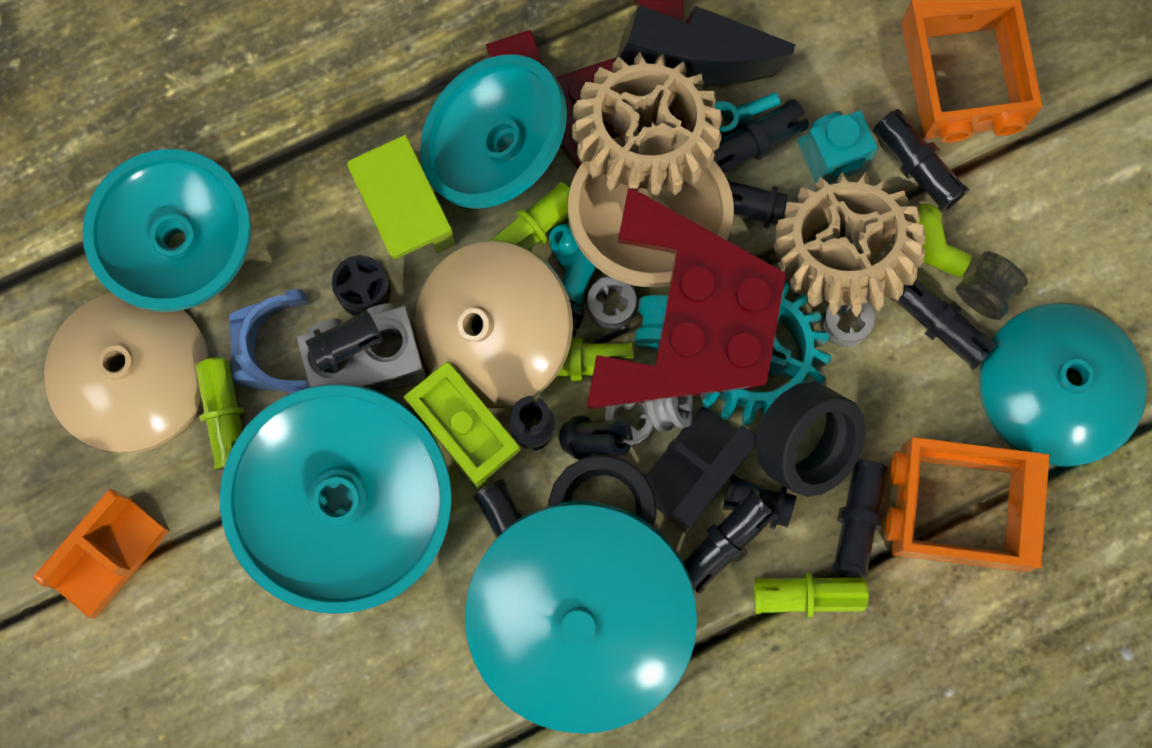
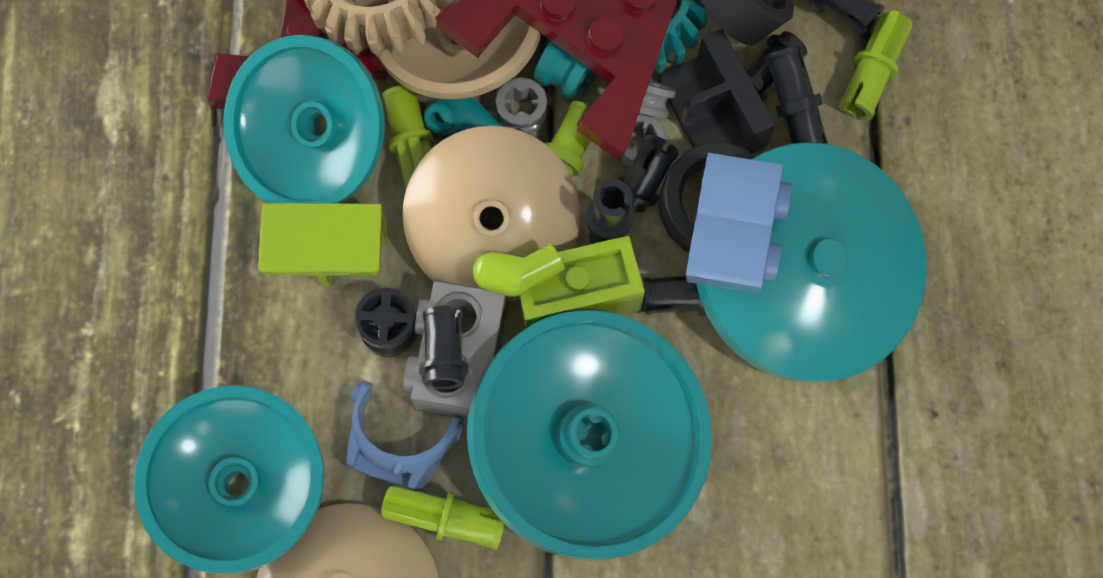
camera: 65 degrees left, 5 degrees down
none -> lime arm [473,244,565,297]
none -> medium blue brick [686,153,793,294]

